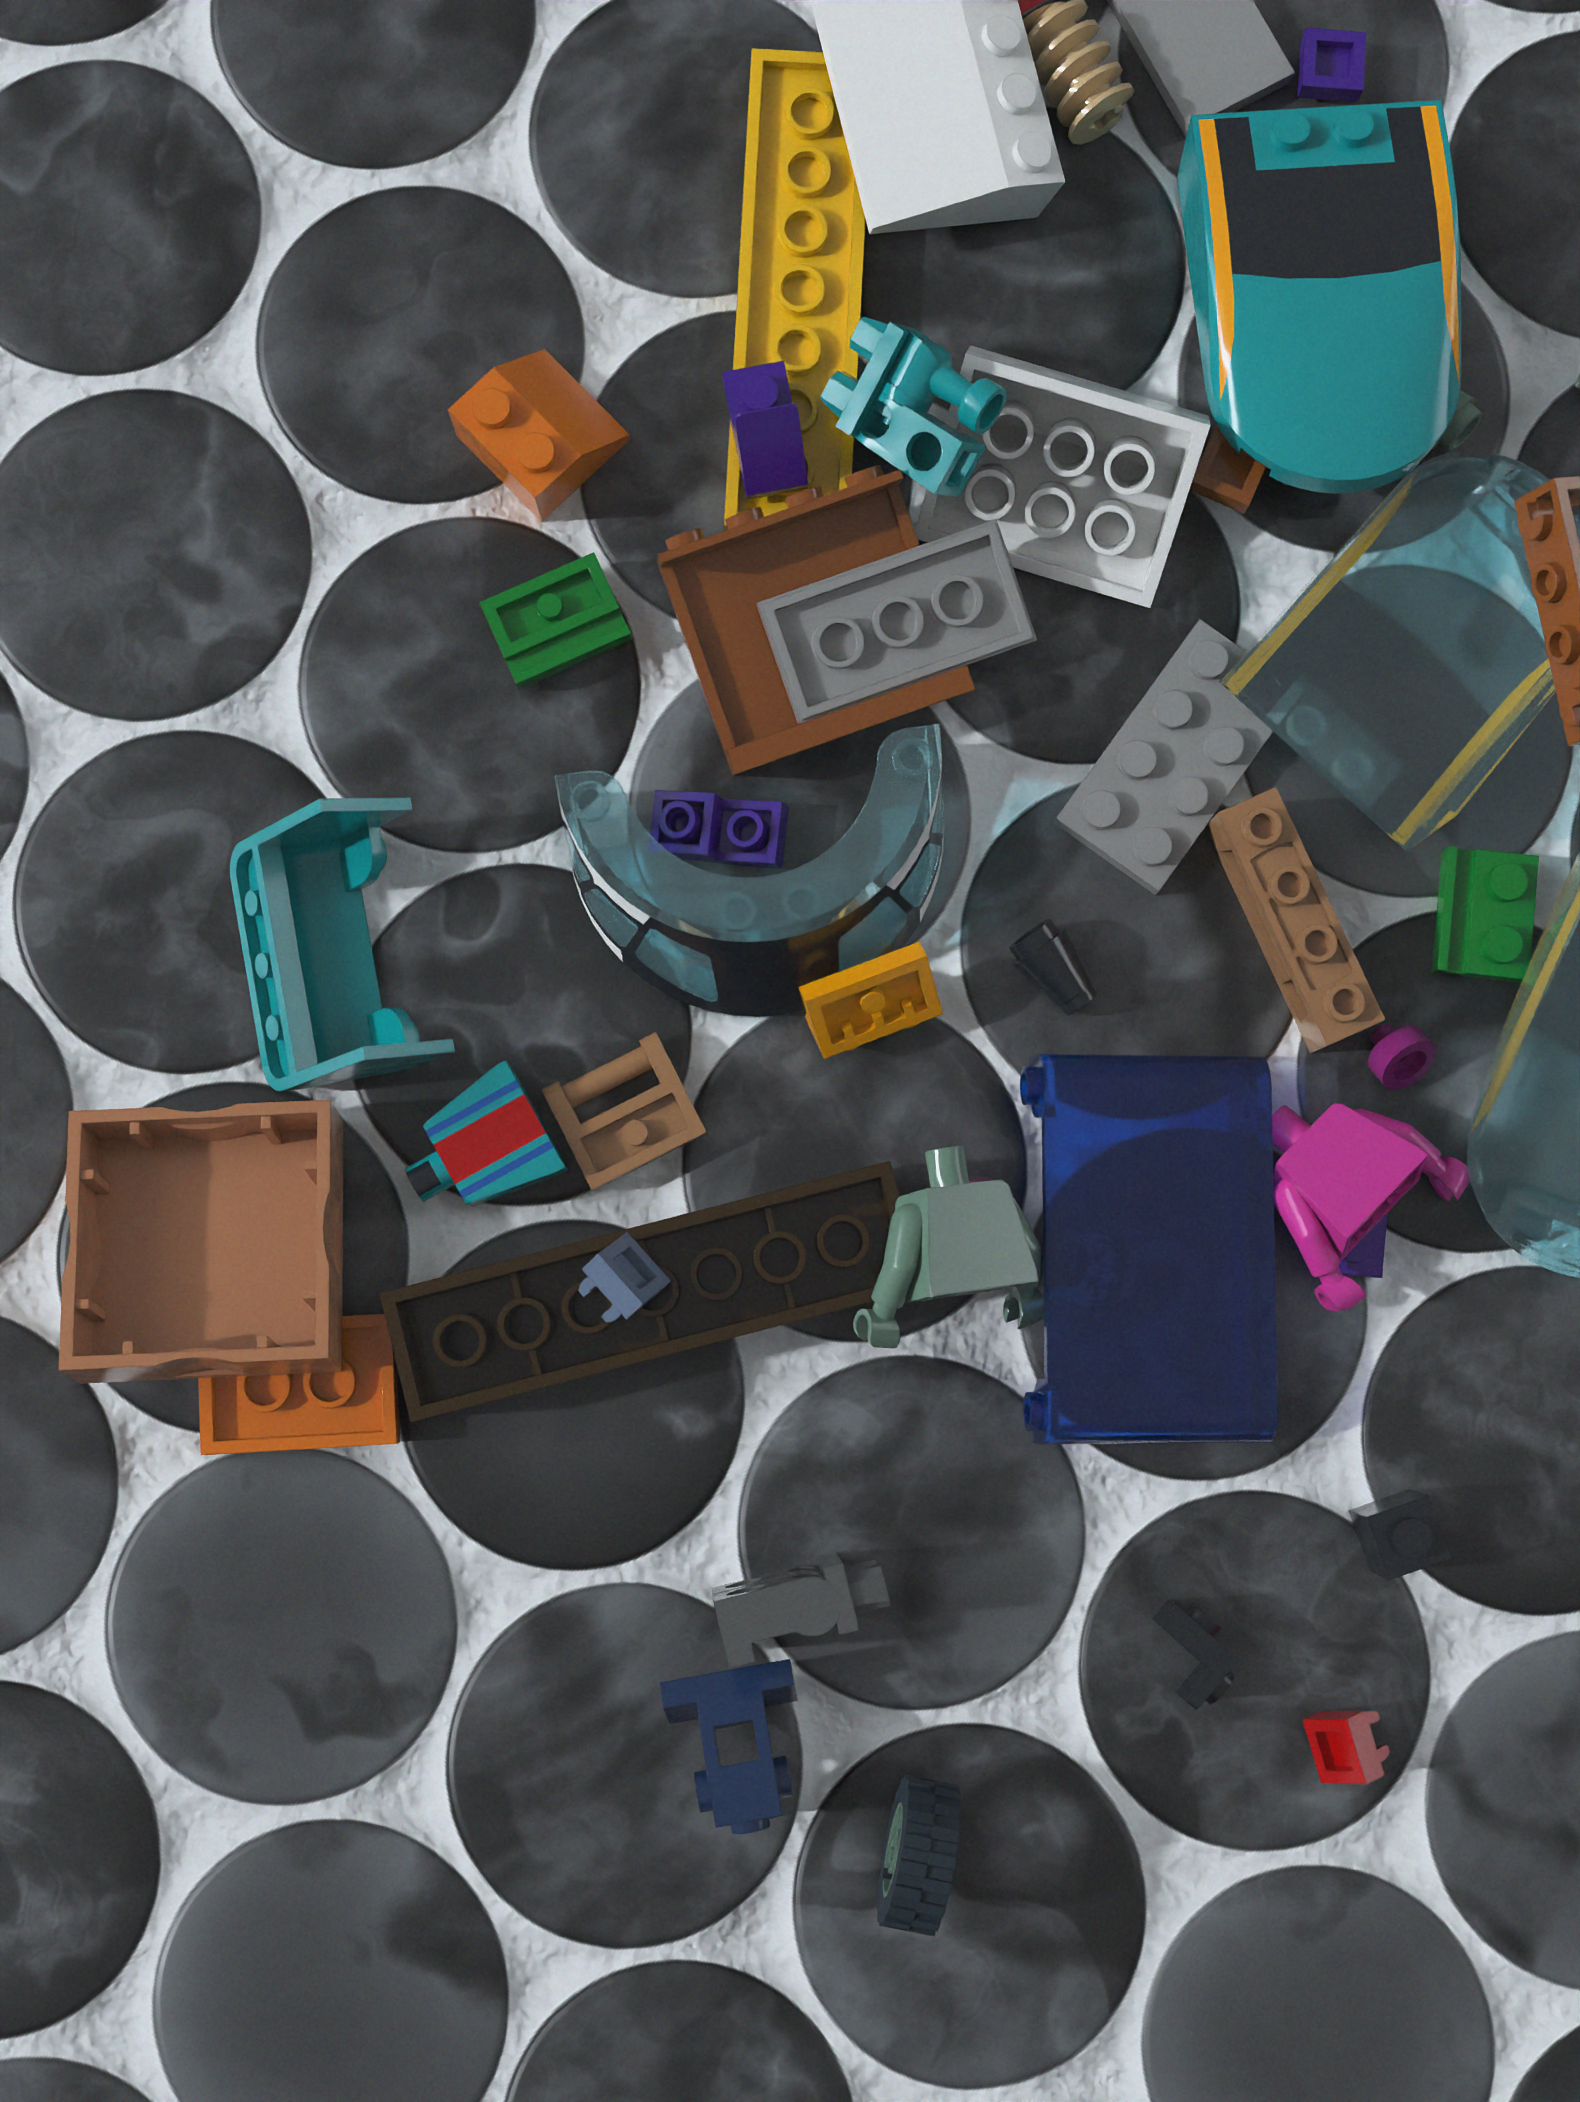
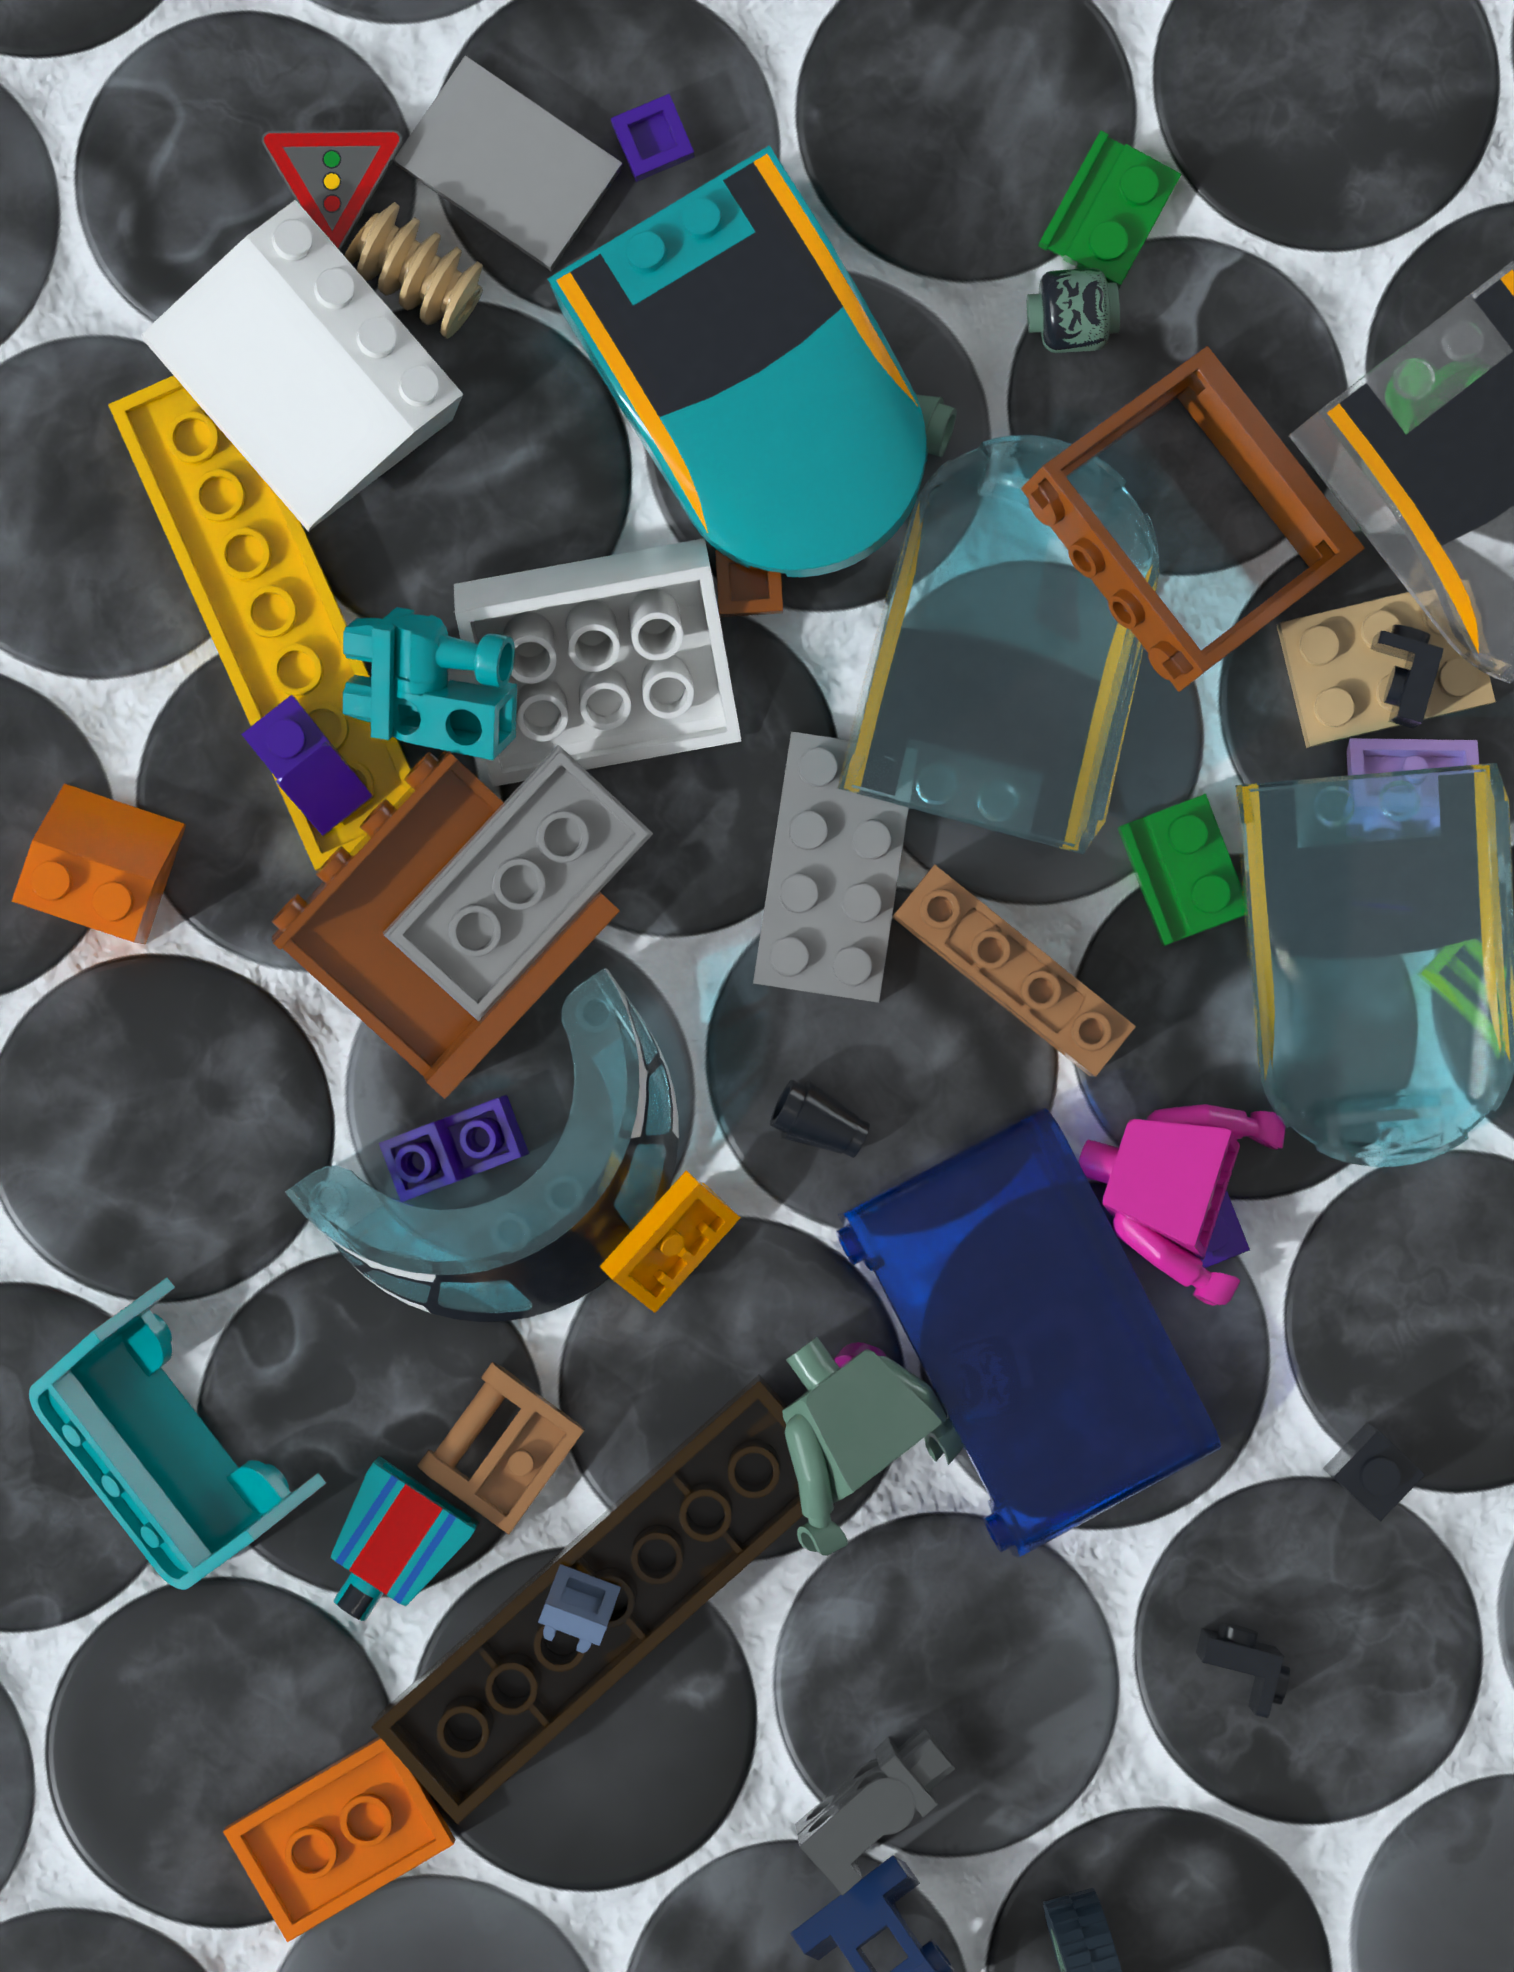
camera: 20 degrees left, 5 degrees up
nougat tile [59,1100,344,1384] -> none
green plate [479,552,633,690] -> none
red tile [1302,1711,1390,1785] -> none
magenta tile [1368,1024,1437,1090] -> none

